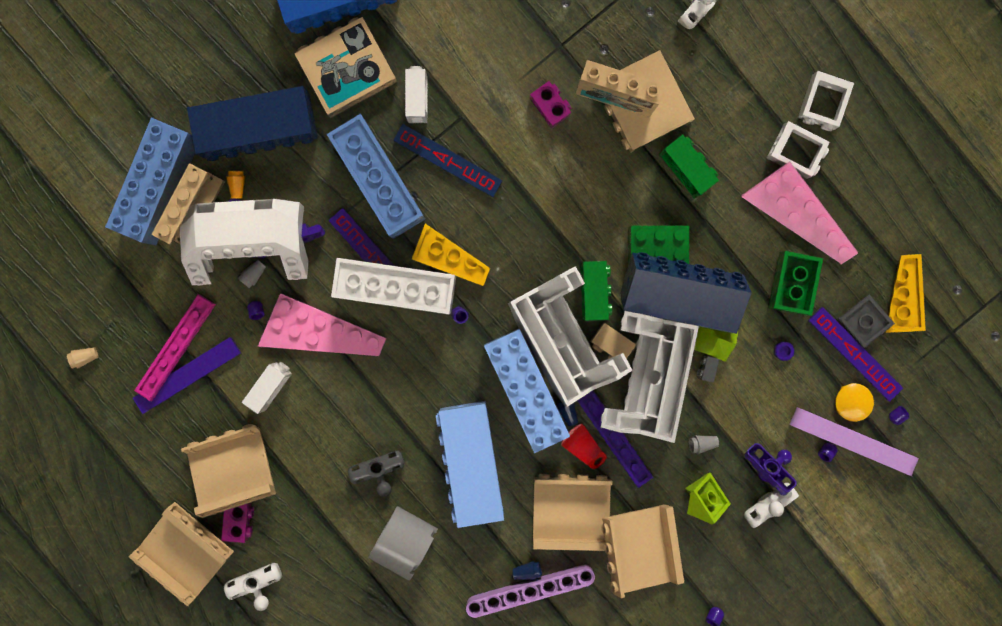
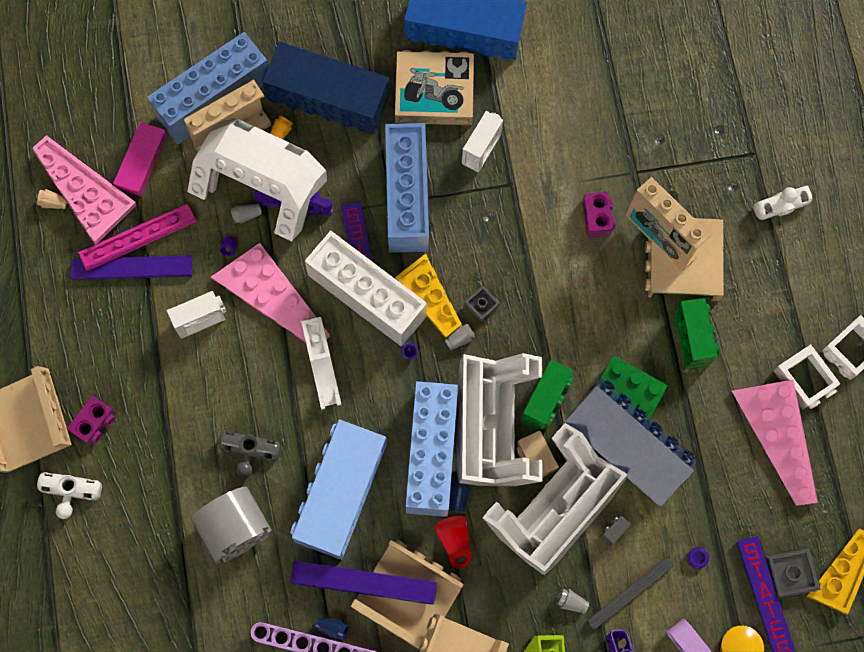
camera: 30 degrees right, 15 degrees down
tan panel [181,424,276,518] -> none
dark blue tile [393,124,503,197] -> none
dark purple tile [577,390,654,488] -> none
lime slope [694,326,739,362] -> none
green brick [768,251,823,316] -> none
none -> bright pink wing [33,135,136,245]
none -> dark pink piece [113,122,167,197]
none -> dark purple beam [290,561,437,605]
none -> white piece [301,317,341,410]
none -> light grey cone [445,324,476,351]
none -> dark grey piece [464,286,500,323]
none -> dark grey axle [587,558,674,629]

